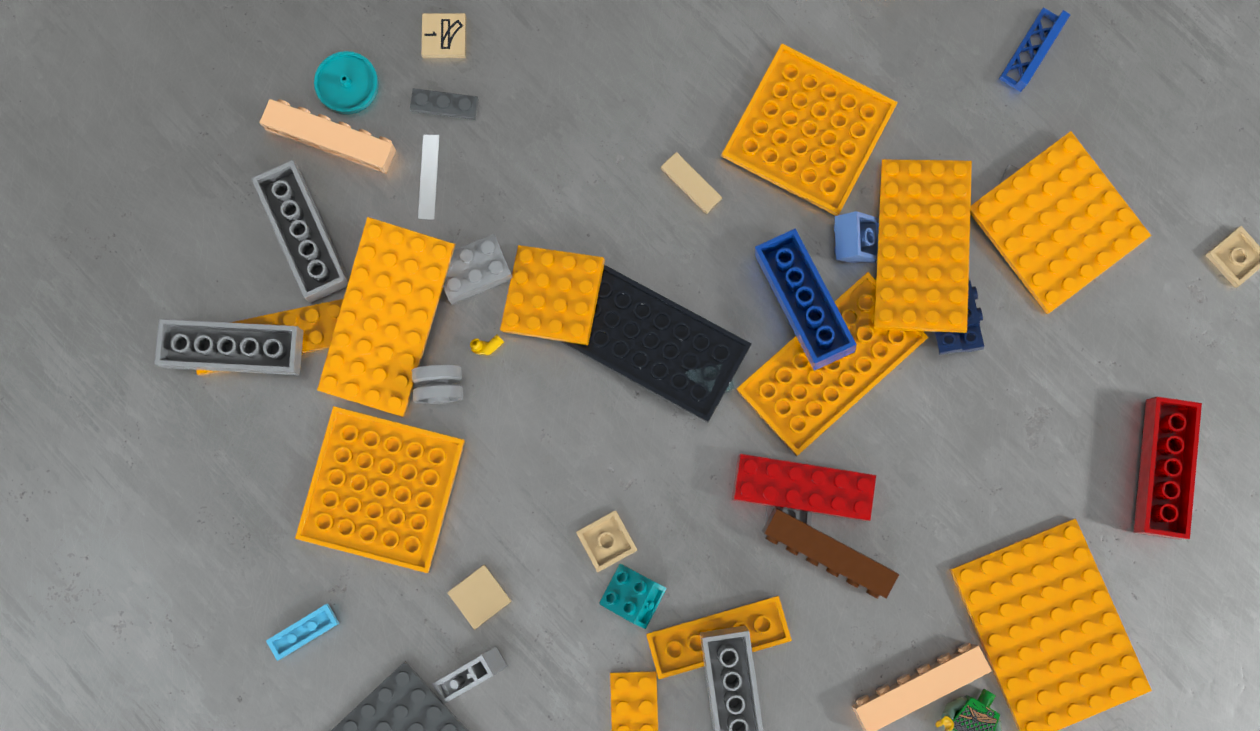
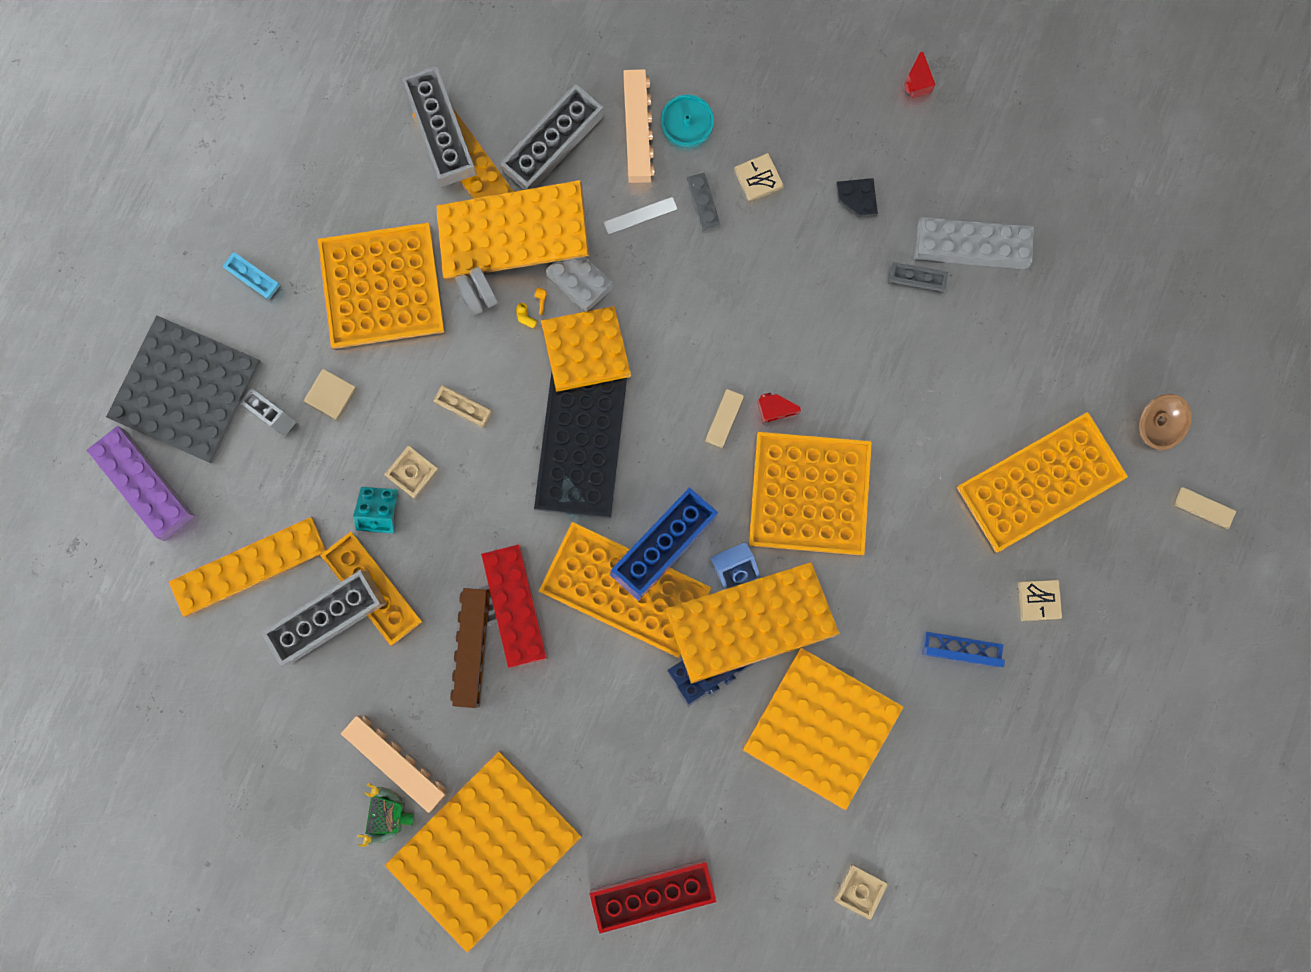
camera: 70 degrees right, 0 degrees up
none -> tan tile [433,385,493,428]
none -> light orange hand [535,288,547,315]
none -> red slope [757,393,801,424]

